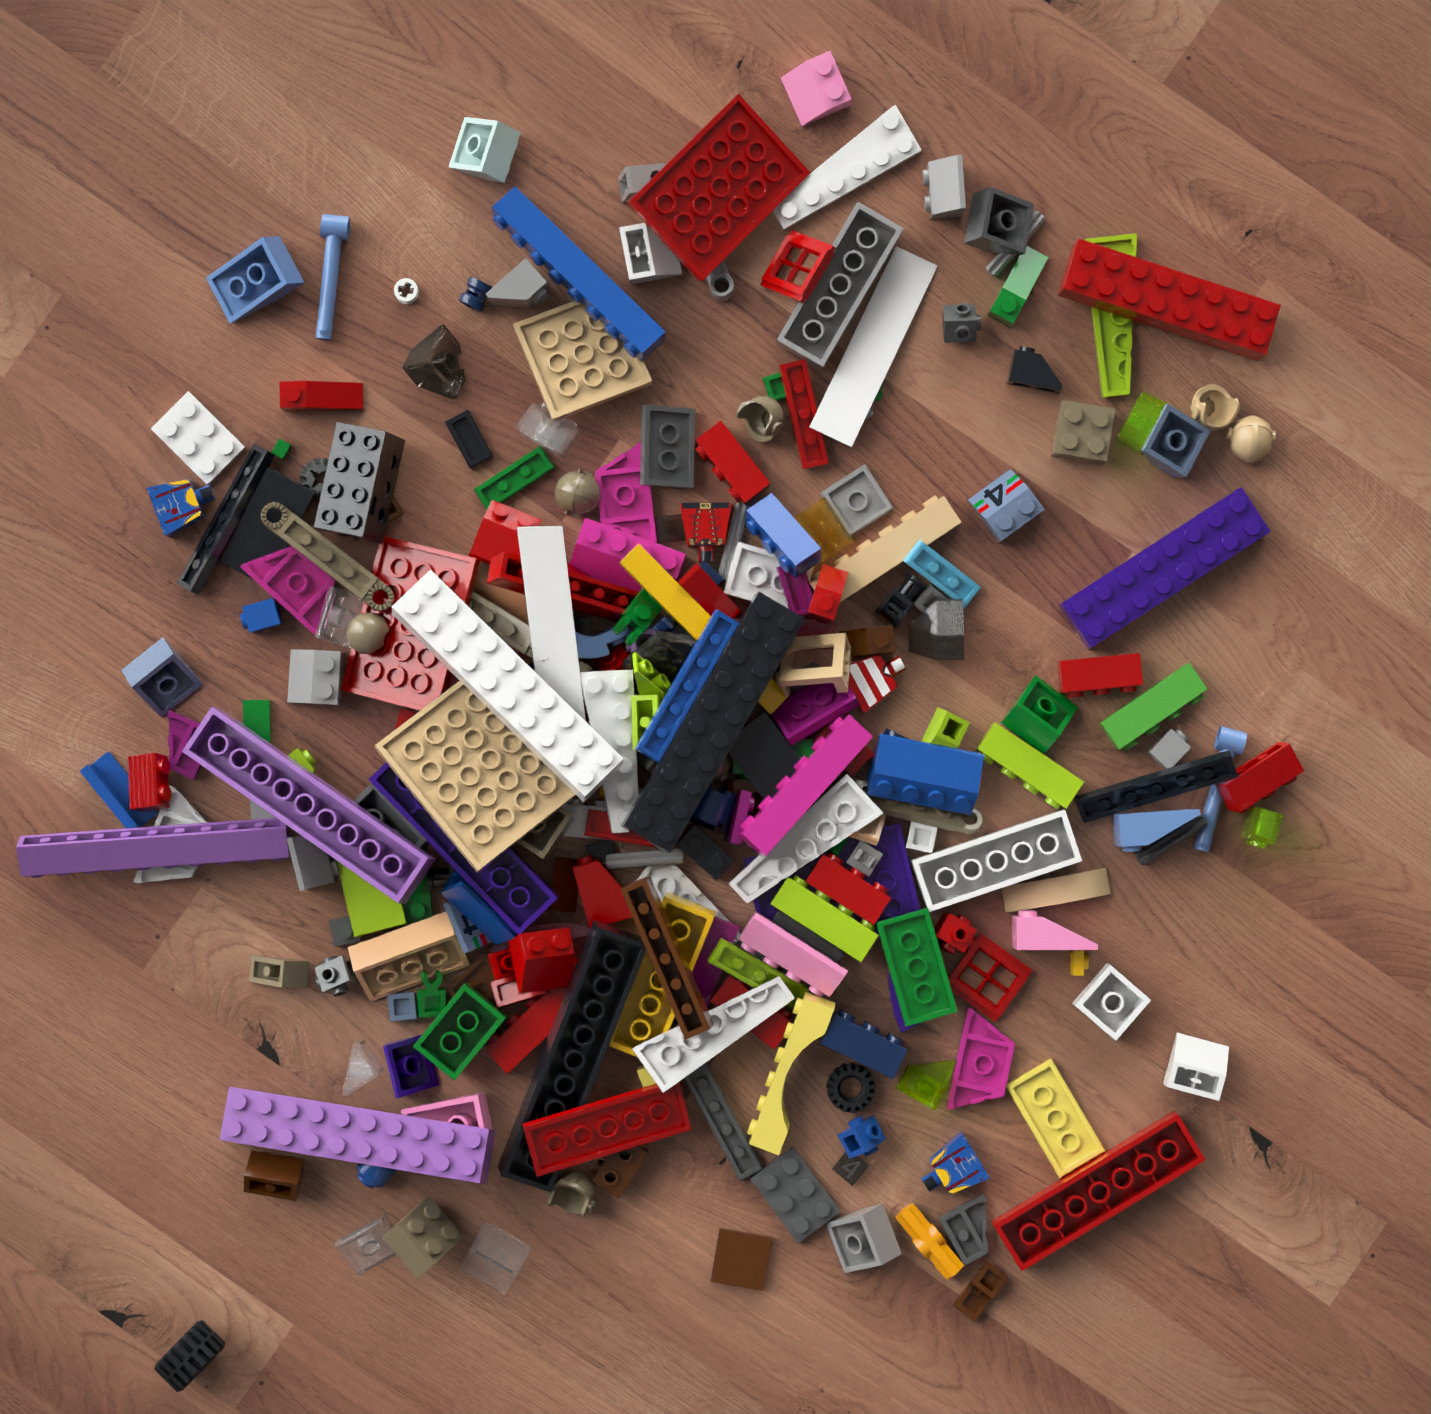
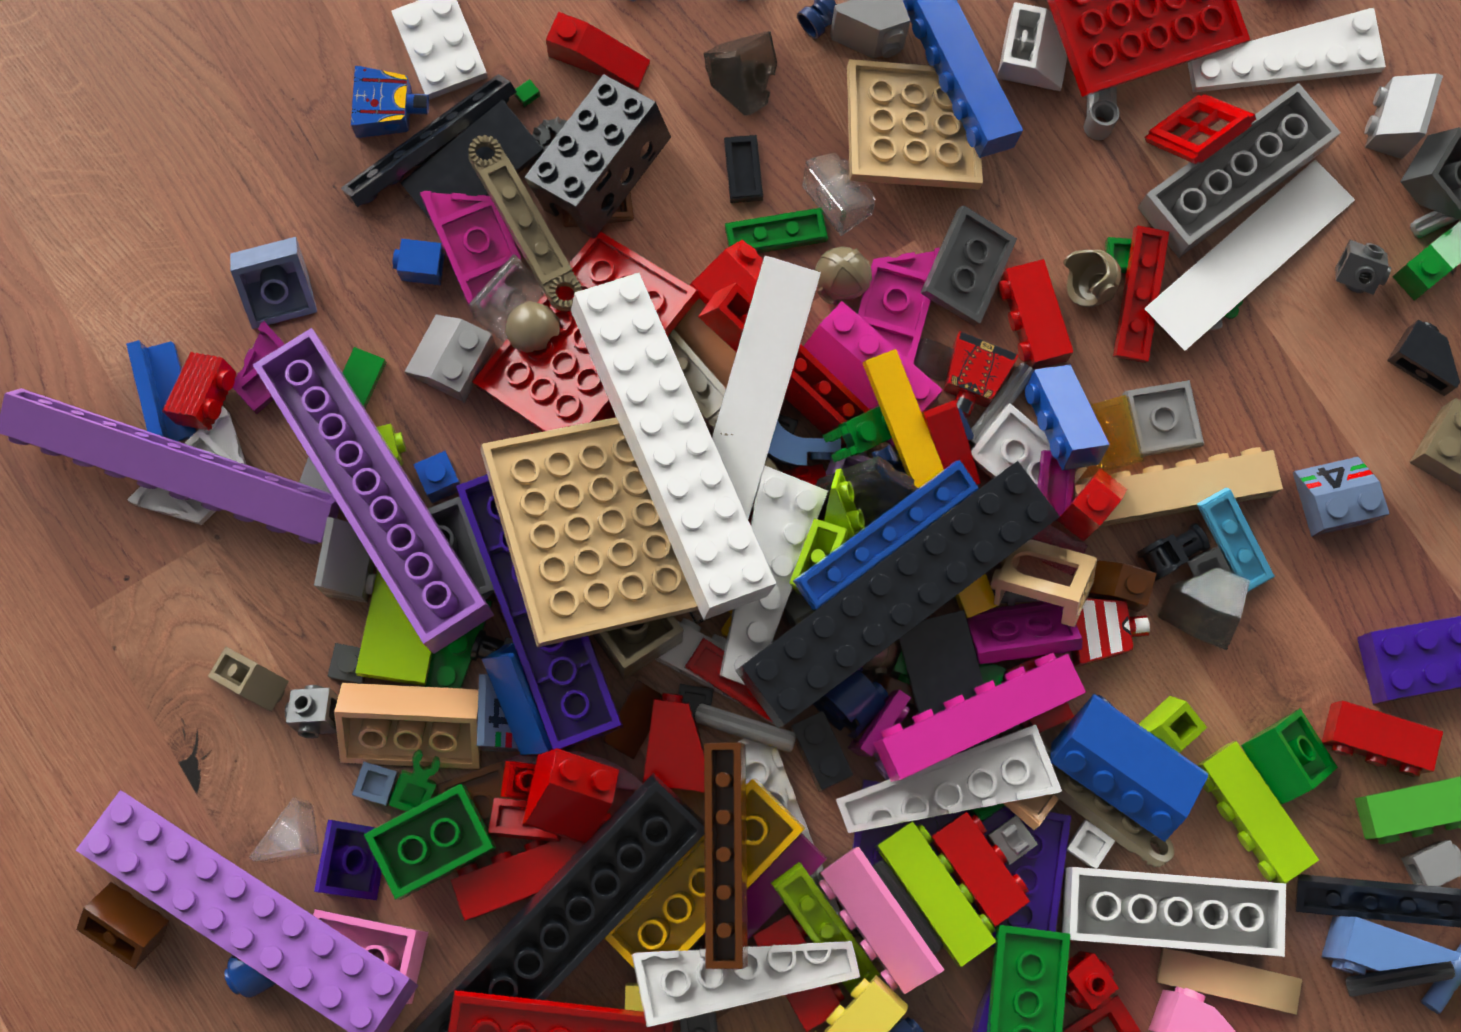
camera: 15 degrees right, 10 degrees down
none -> blue brick [413,451,461,503]

